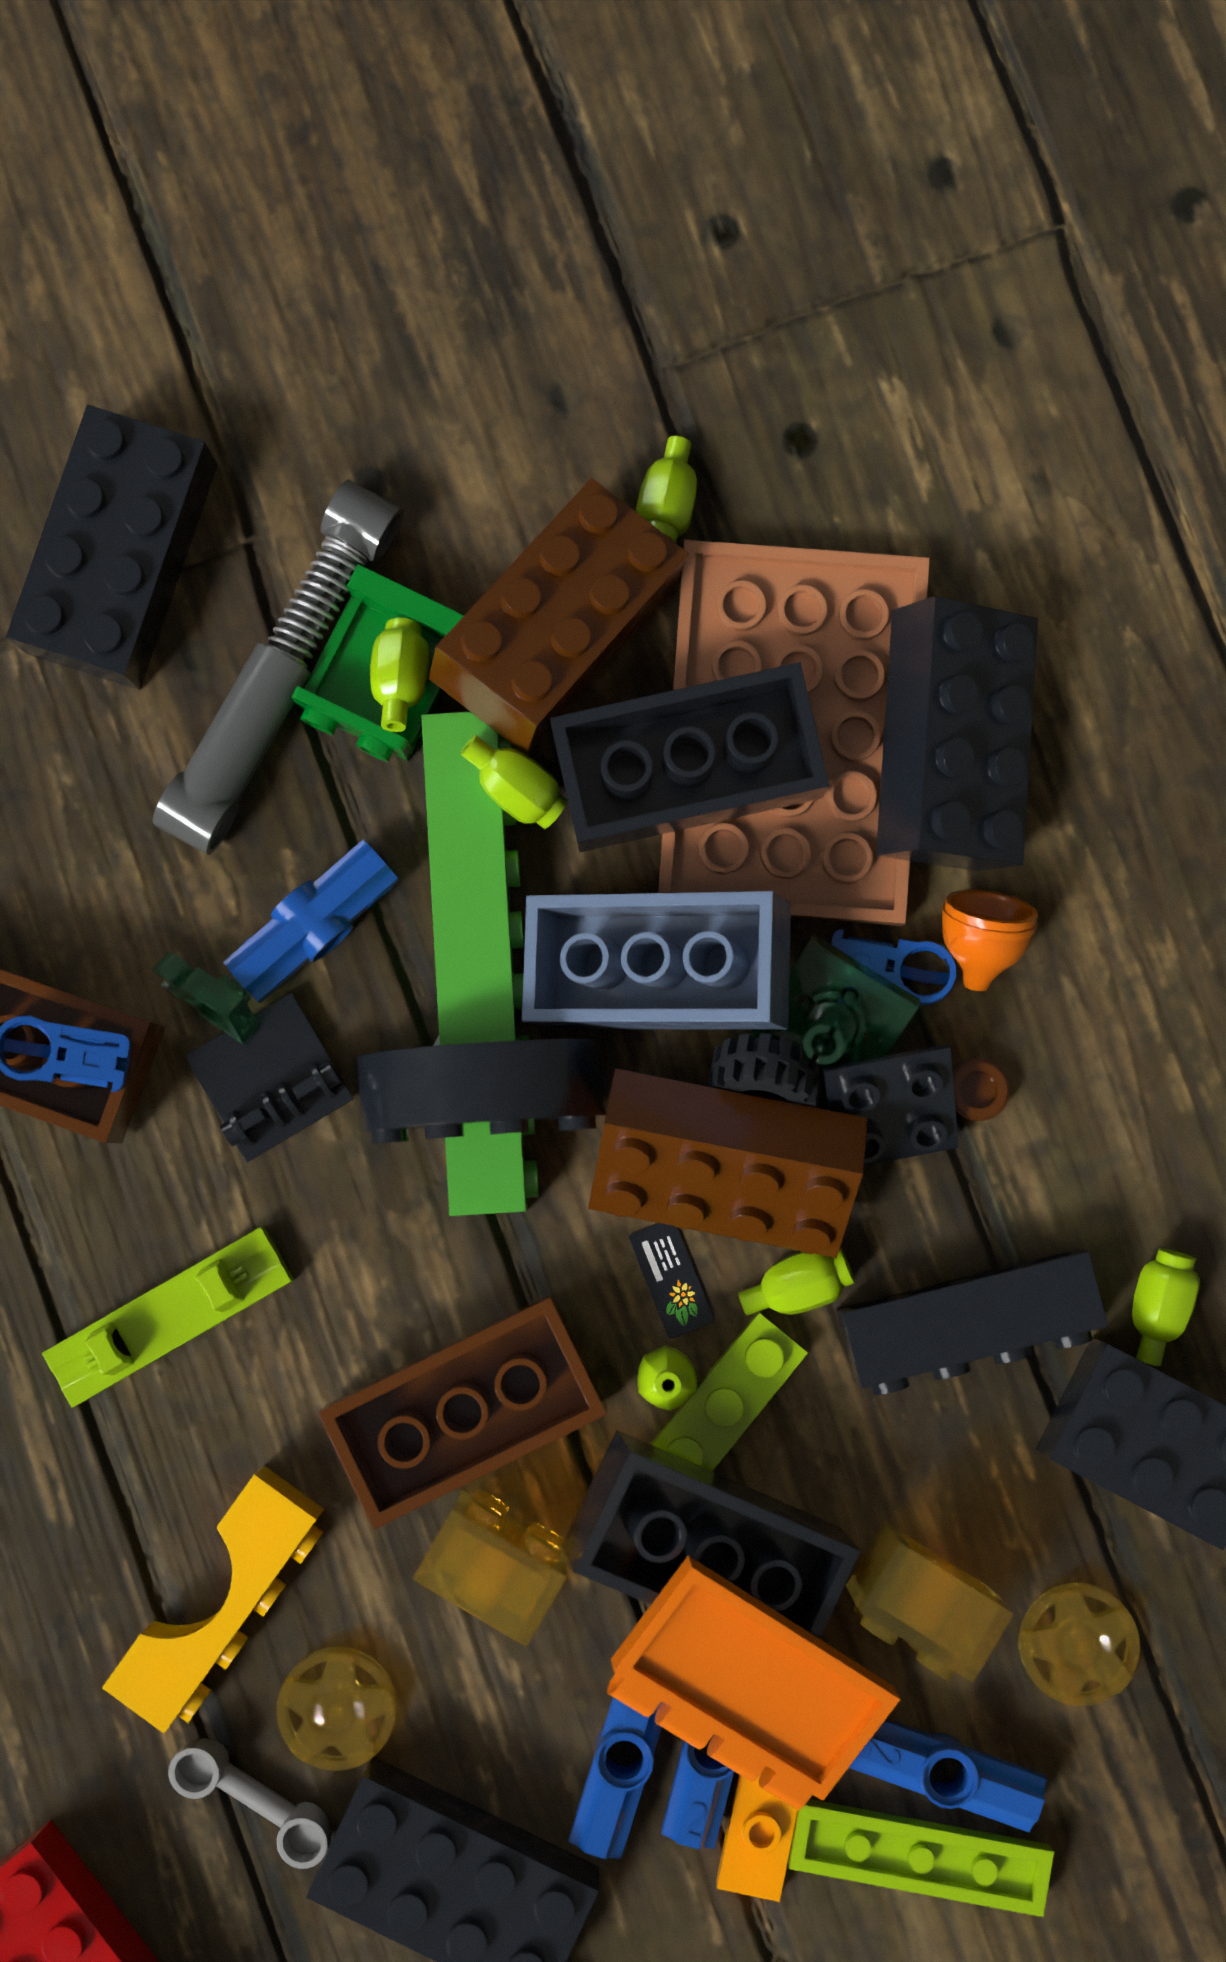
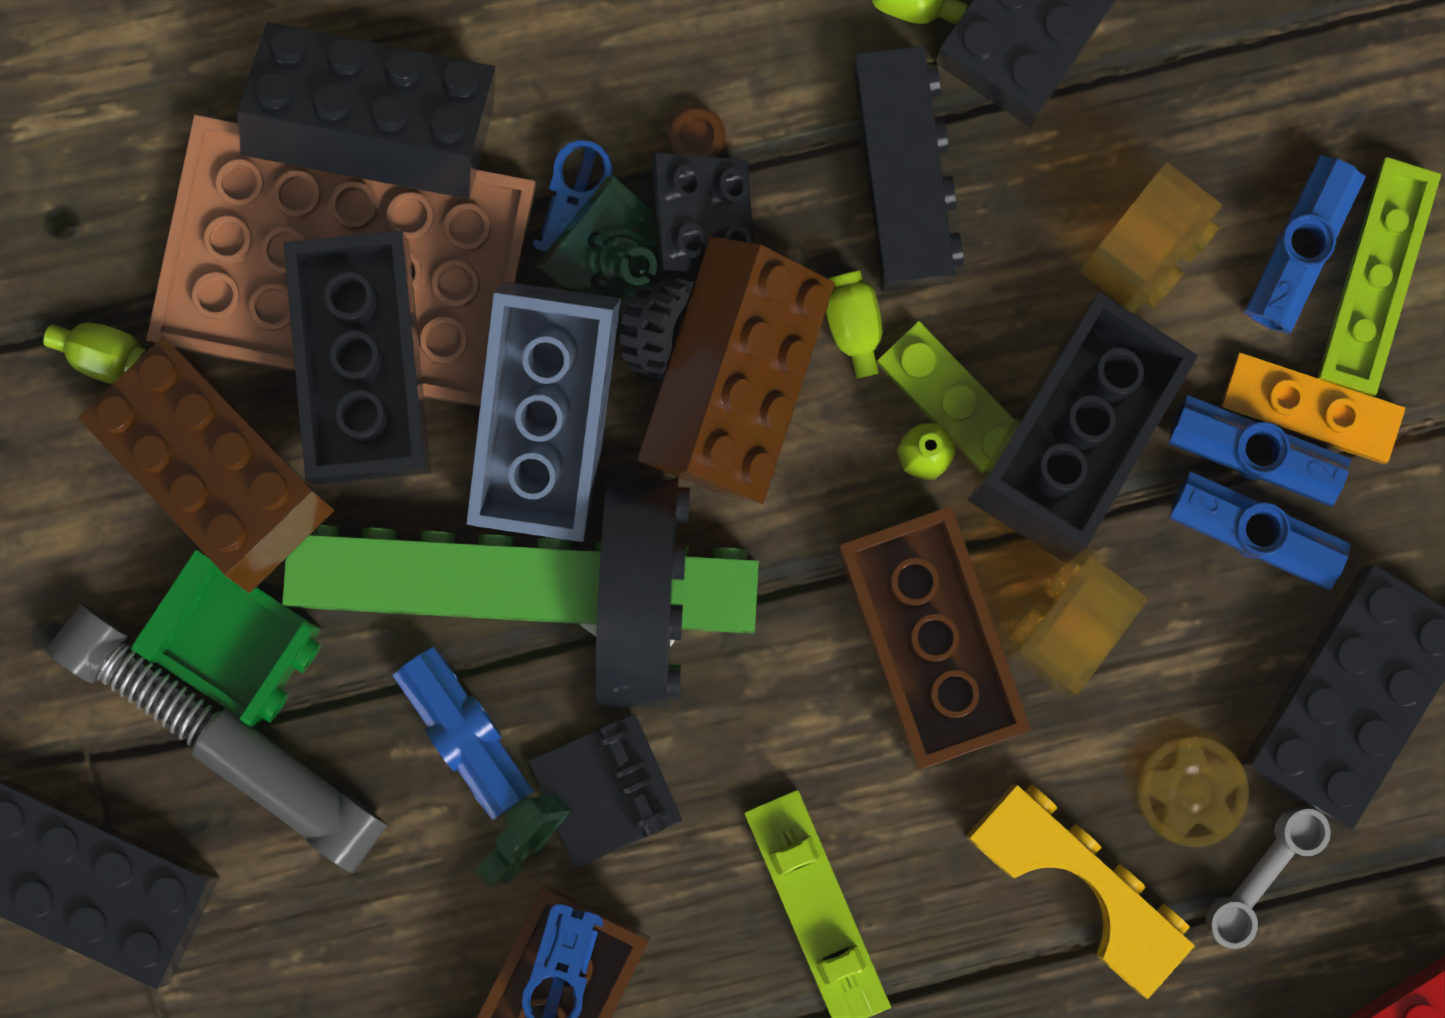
camera: 85 degrees left, 0 degrees up
lime plant [370,618,430,732] -> none
lime plant [460,735,567,829] -> none
orange hinge [607,1556,901,1810] -> none
black sticker [629,1223,714,1339] -> none
orange helmet [942,889,1038,991] -> none
clear yellow wheel [1019,1583,1140,1706] -> none

